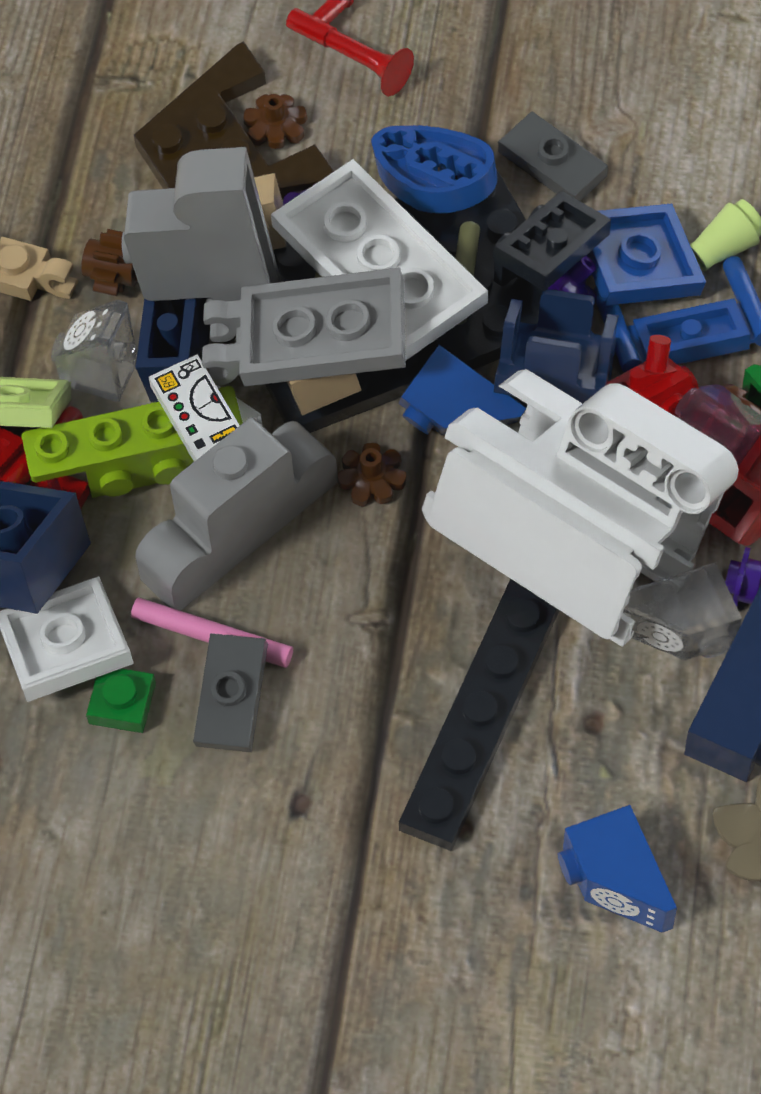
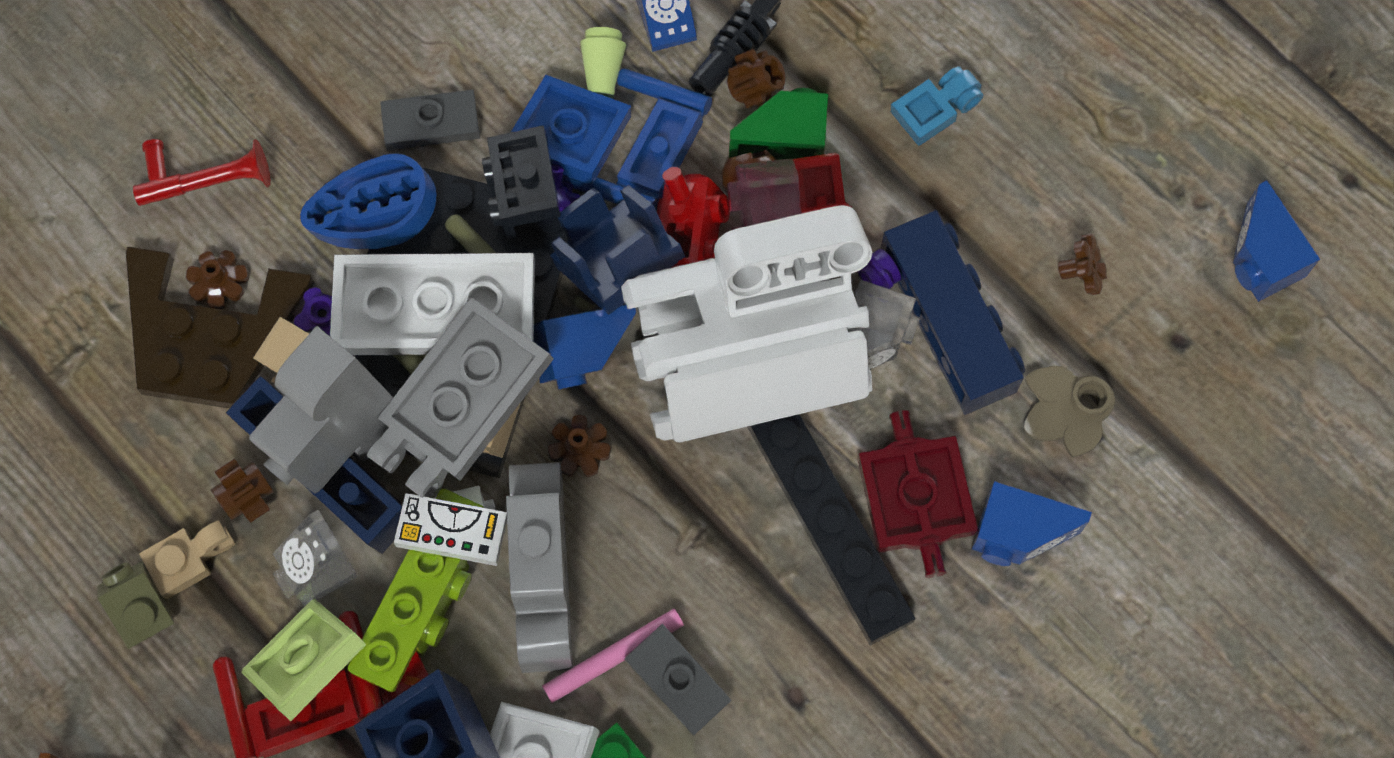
camera: 55 degrees left, 10 degrees up
none -> dark red plate [857,410,978,578]

